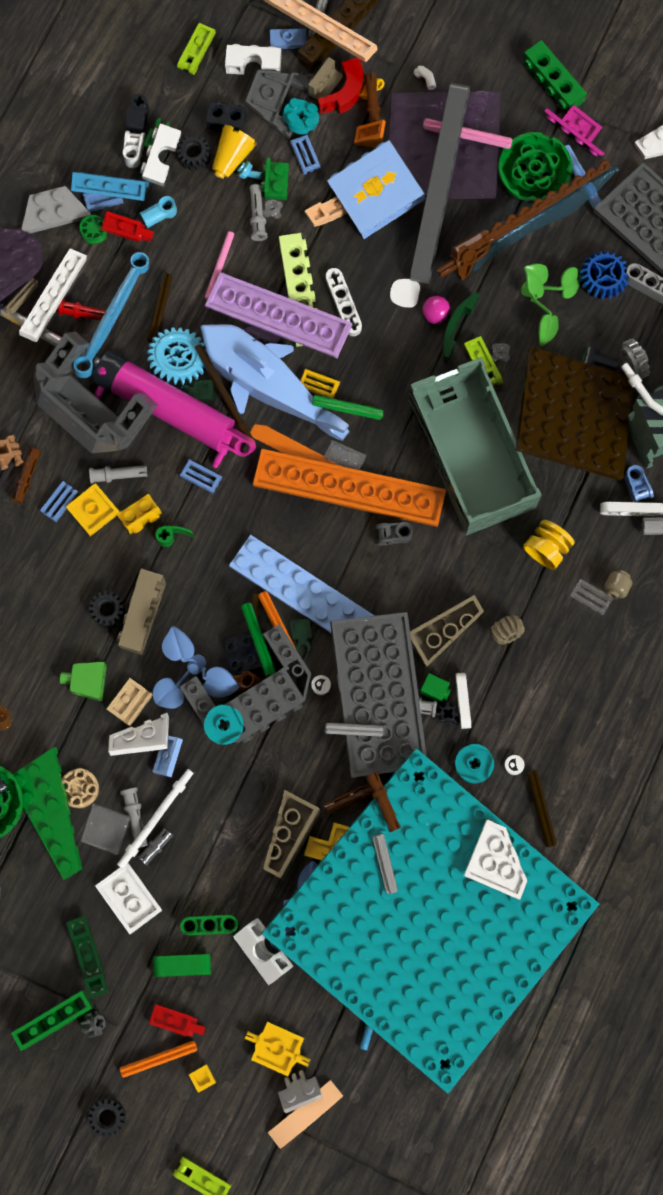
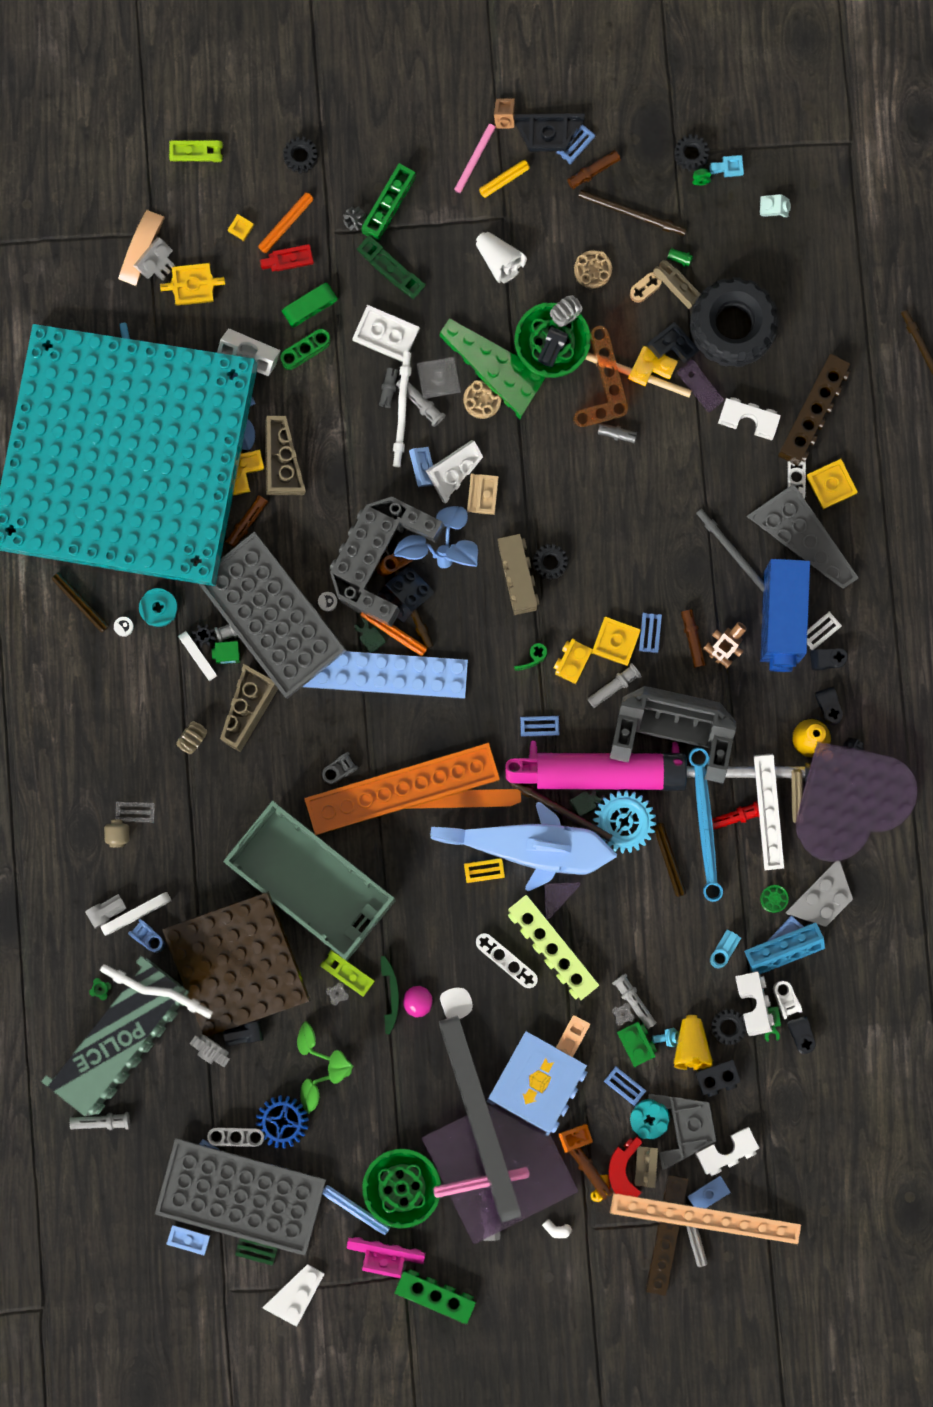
camera: 150 degrees right, 5 degrees up
bright green torso [60,662,107,701] -> none
red hinge [101,211,154,242] -> none
lime plate [177,23,216,75] -> none
bright pink bar [204,231,234,300] -> none
teal plate [204,705,244,745] -> none
lavender plate [205,272,353,358] -> none
green axle [241,603,276,677] -> none
green axle [312,395,383,420] -> none
clear plate [324,440,366,470] -> none
light grey axle [325,723,383,736] -> none
reddish brown pin [366,772,401,833] -> none
light grey axle [373,834,398,894] -> none
piece [436,160,619,280] -> none
white plate [463,820,527,900] -> none
yellow wheel [523,520,575,570] -> none

